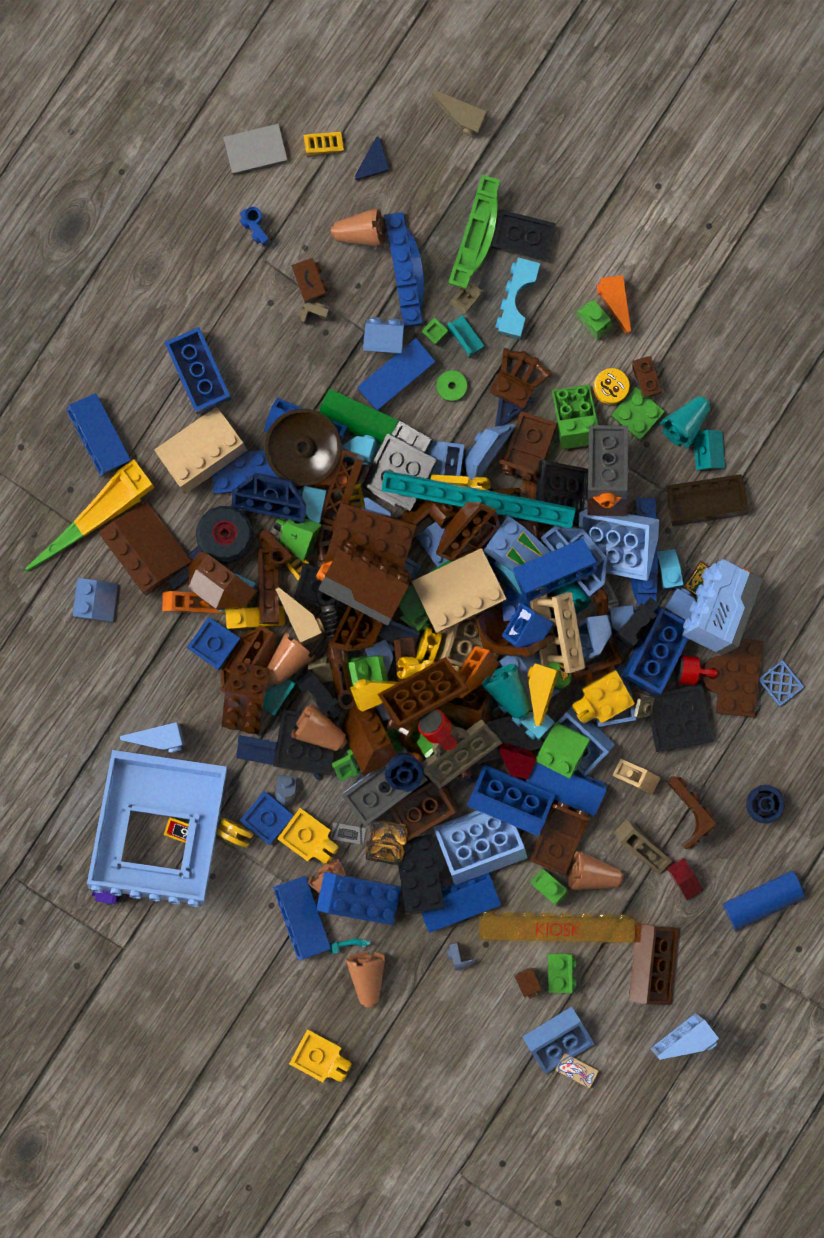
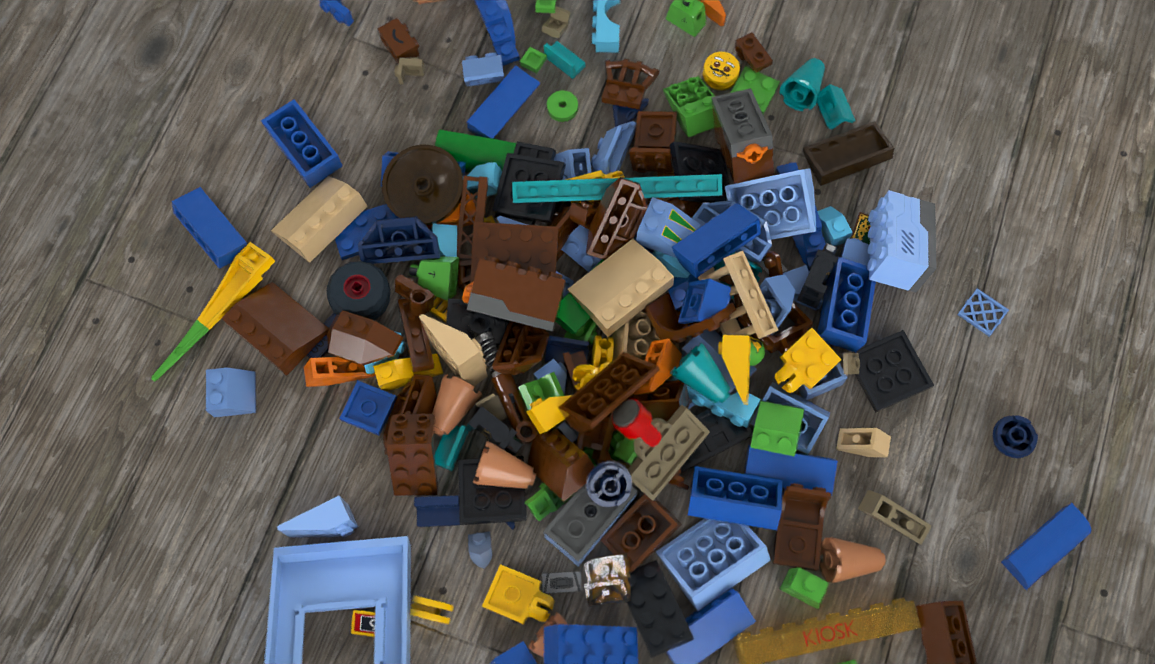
camera: 10 degrees left, 15 degrees down
blue plate [240,791,294,845] -> none
dark red slope [498,742,536,780] -> none
reddish brown bracket [666,776,716,849] -> none
dark red slope [666,857,703,900] -> none
reddish brown plate [675,638,763,718] -> none

